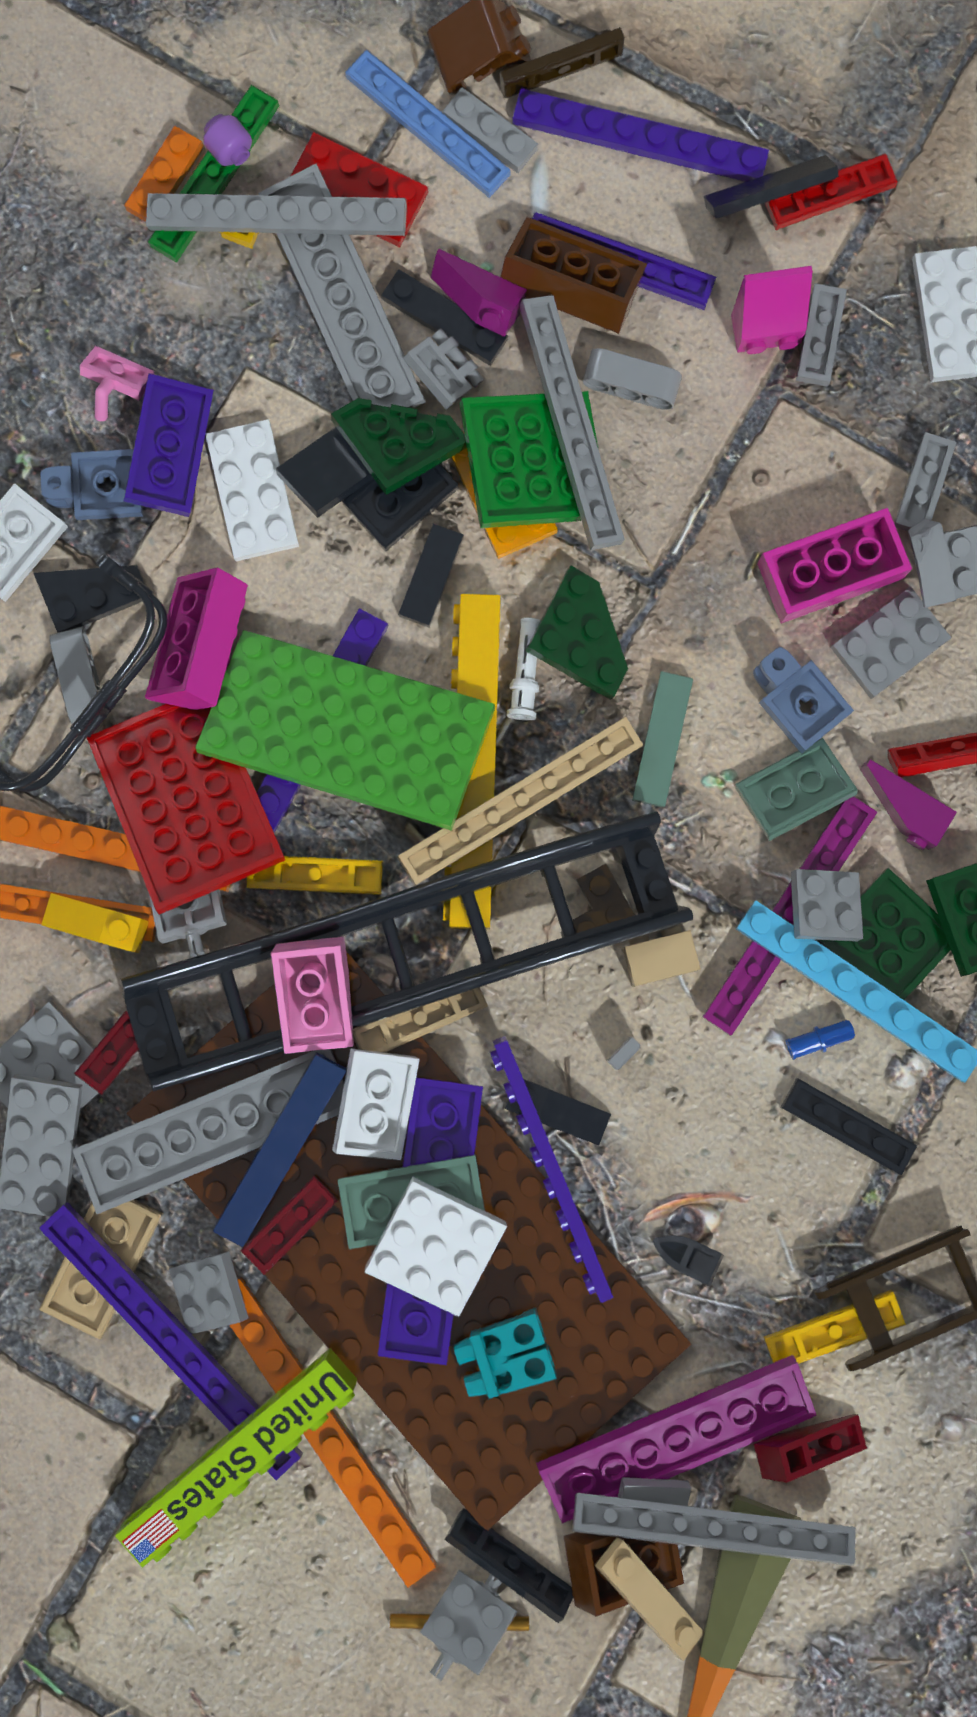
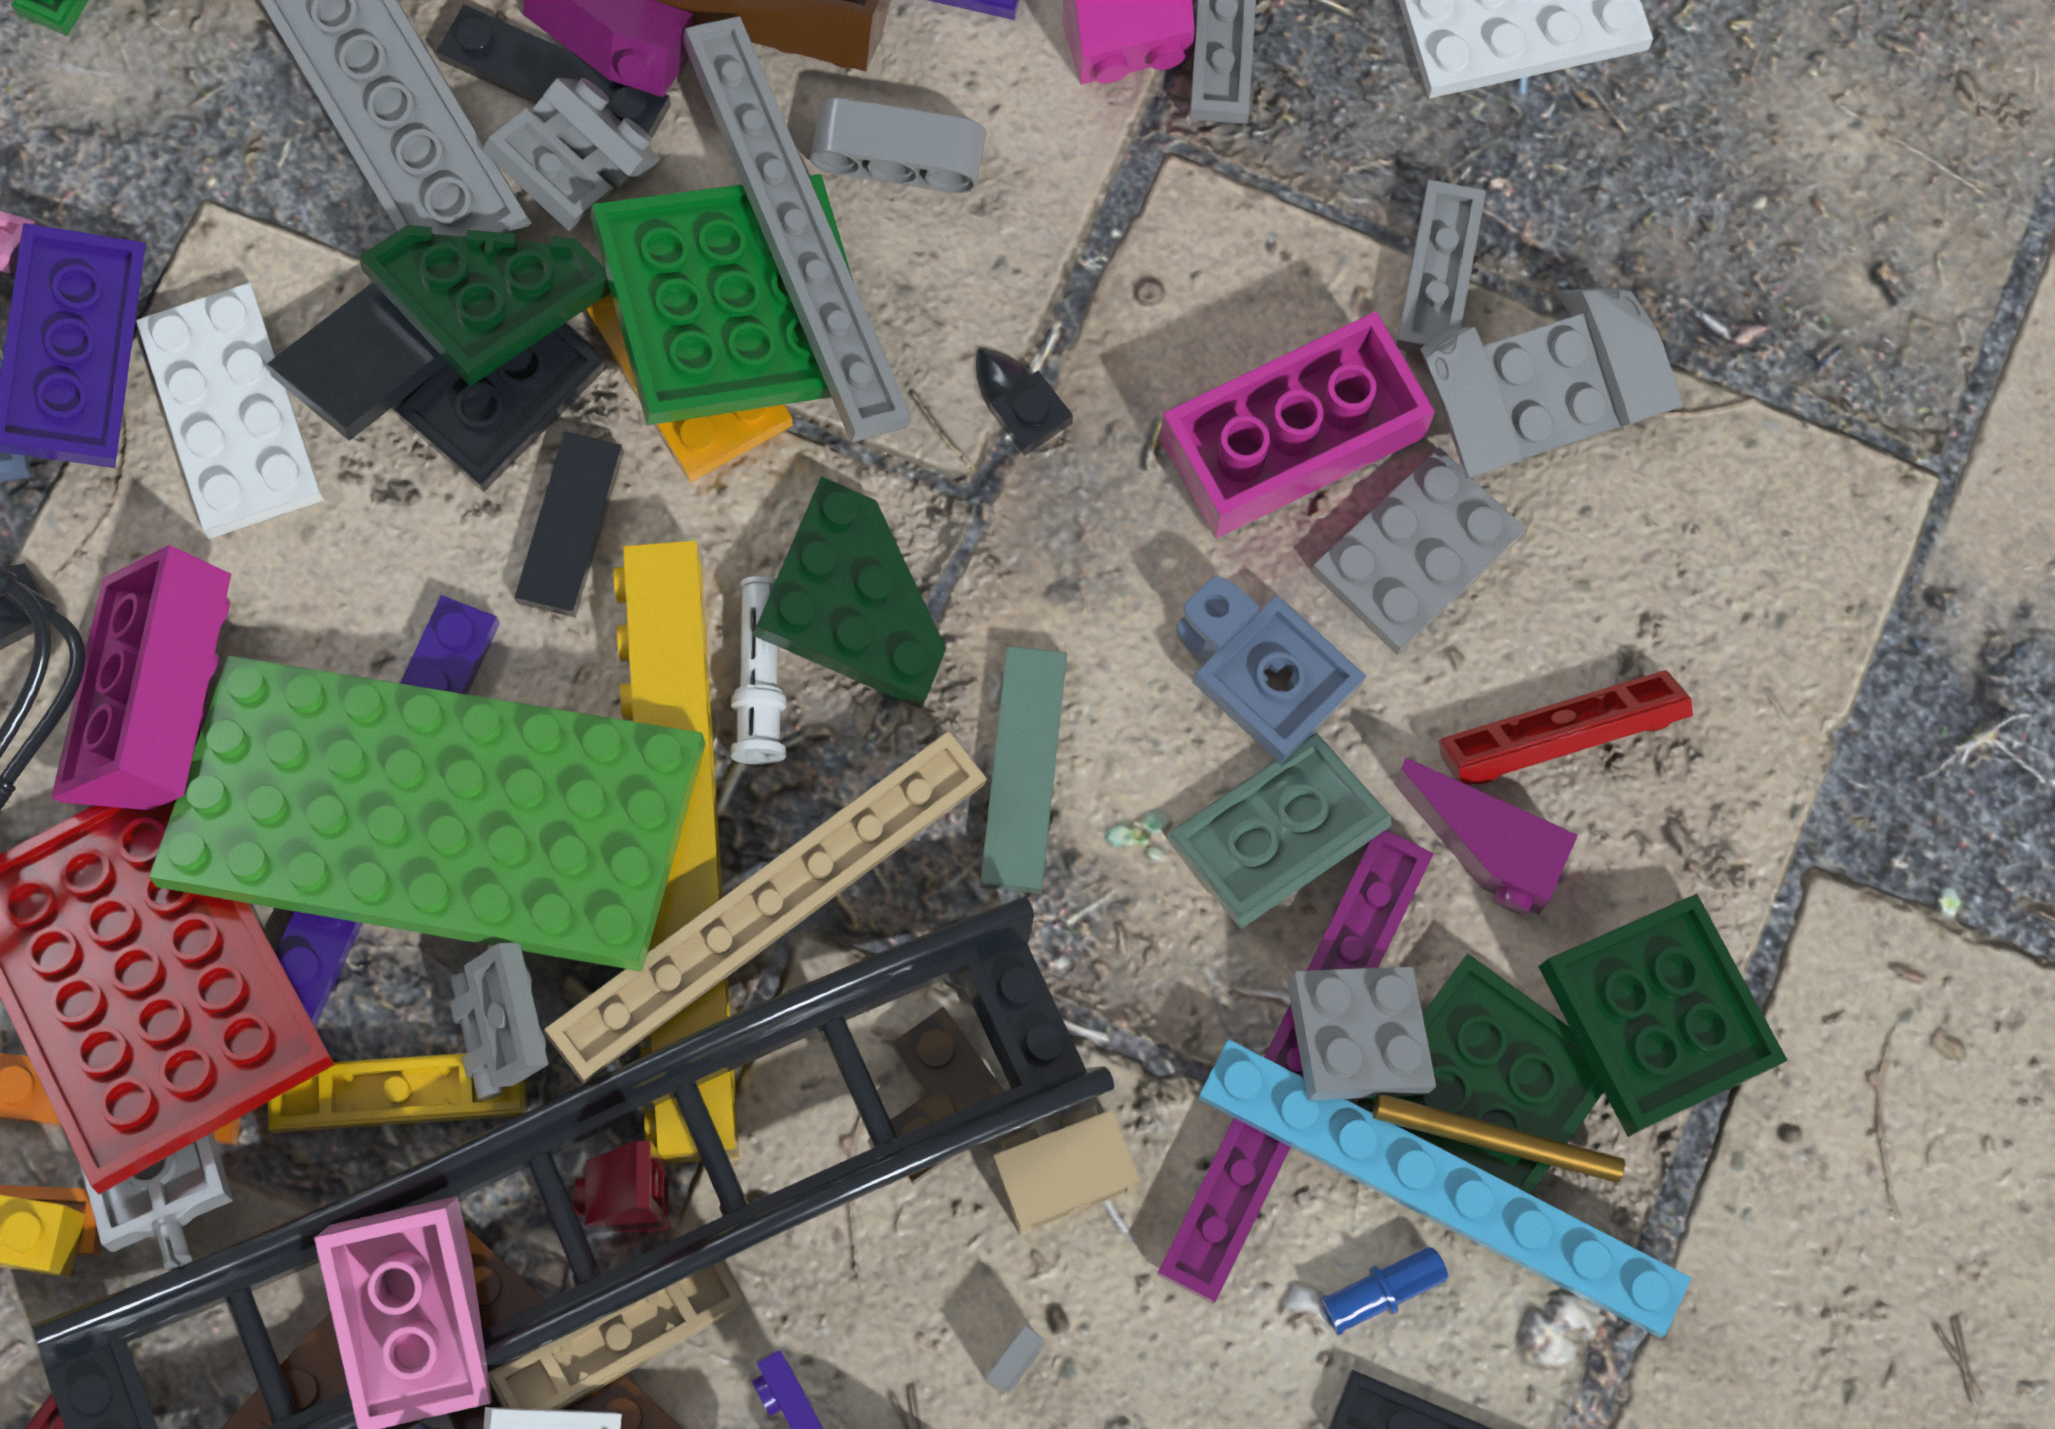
camera: 10 degrees left, 10 degrees down
none -> light grey plate [450,943,548,1101]
none -> light grey plate [543,78,661,176]
none -> dark red slope [574,1140,670,1233]
none -> black plate [976,347,1073,456]
none -> pearl gold bar [1372,1094,1625,1183]

